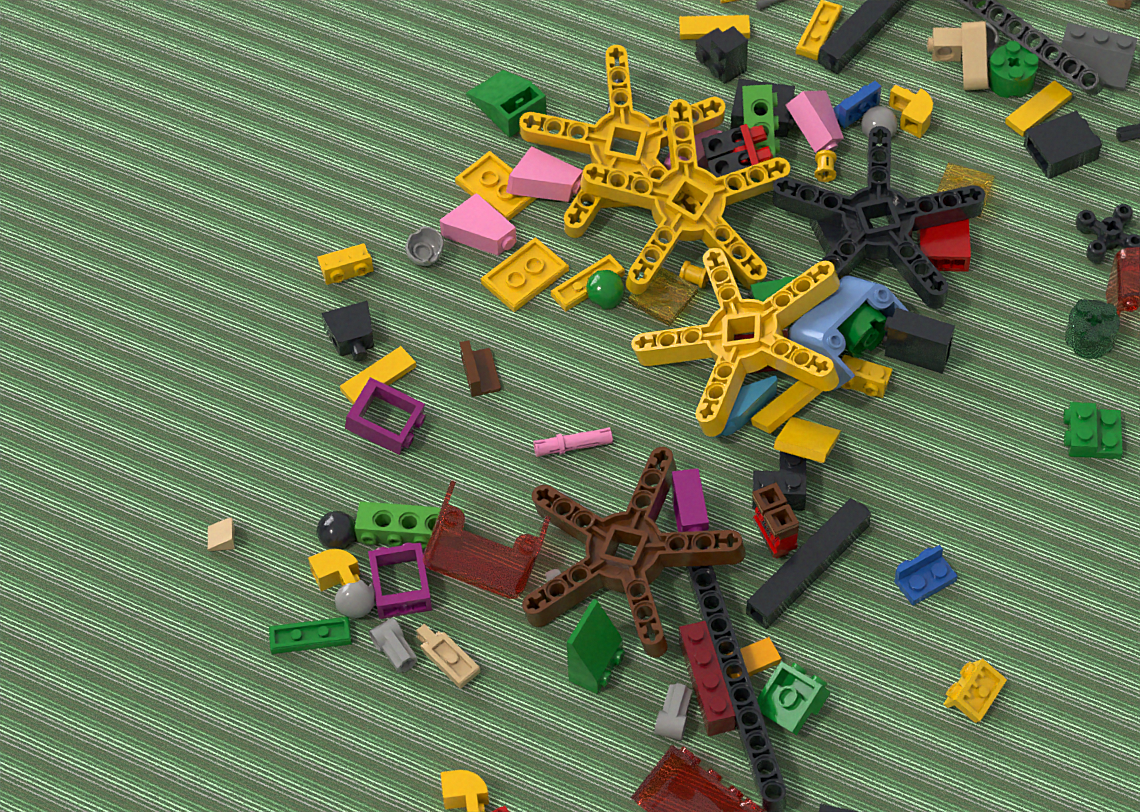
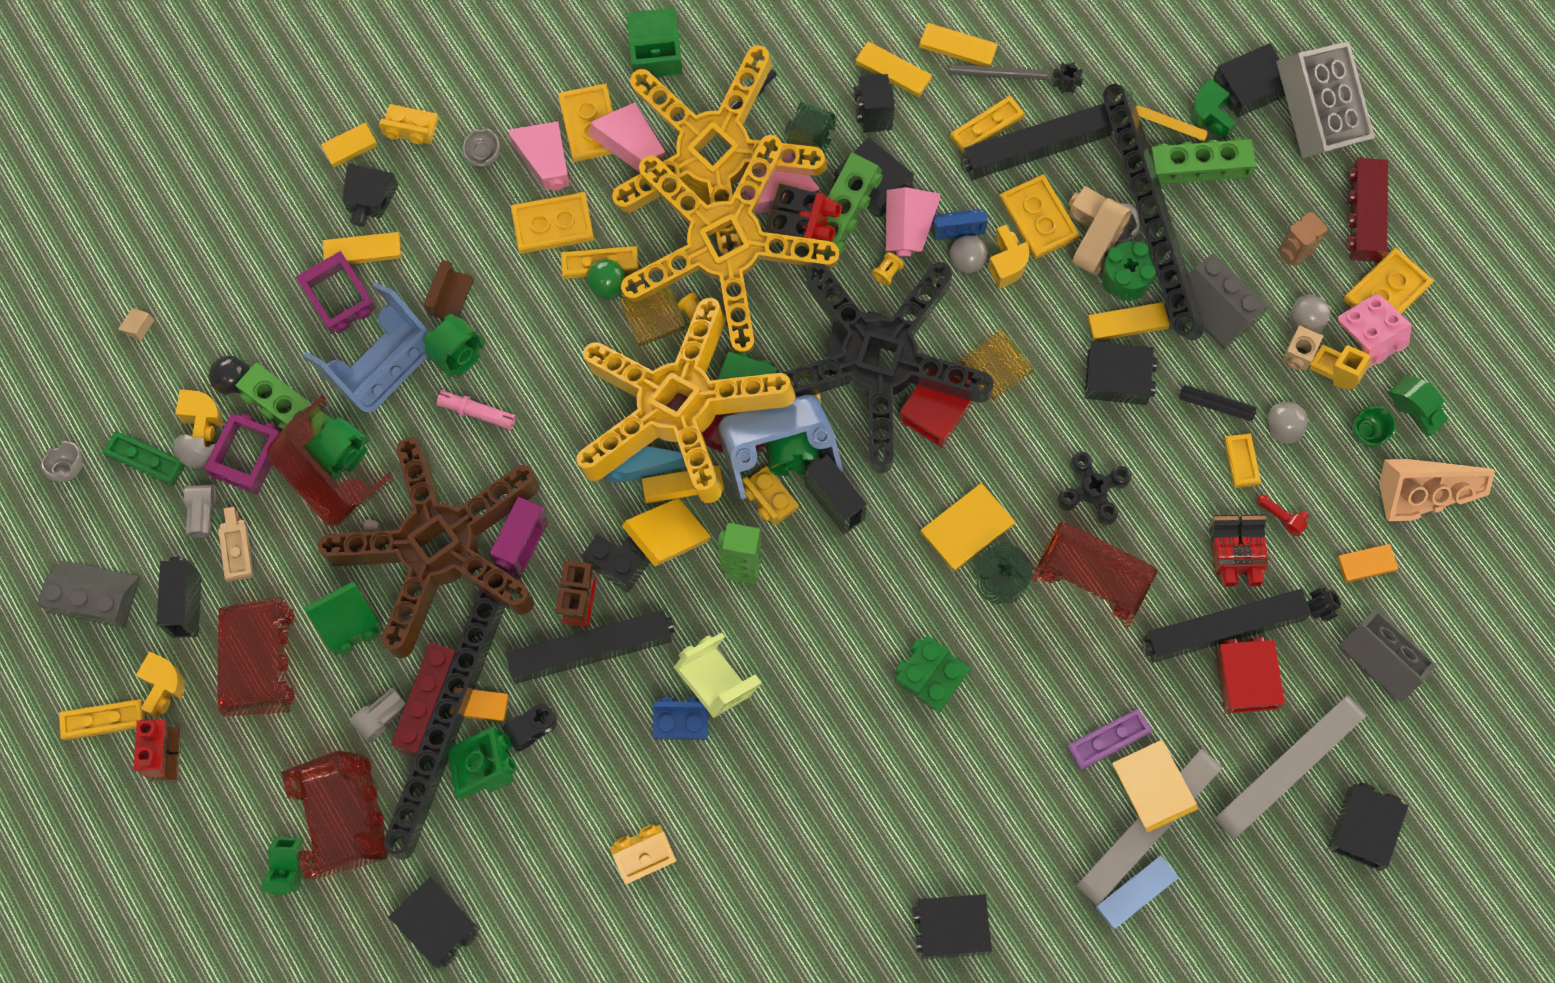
camera: 30 degrees right, 15 degrees up
none -> dark grey slope [37,561,140,628]
none -> light grey hair [41,441,83,482]
none -> black brick [157,557,202,638]
none -> clear red windscreen [217,597,295,717]
none -> medium blue windscreen [303,282,429,412]
none -> green brick [305,417,369,479]
none -> yellow tile [321,122,378,168]
none -> green brick [423,314,485,377]
none -> black piece [502,704,557,752]
none -> yellowish green panel [674,633,762,718]
none -> bright green brick [718,523,761,585]
none -> clear green brick [785,101,836,161]
none -> yellow tile [920,483,1016,572]
none -> yellow tile [999,174,1080,259]

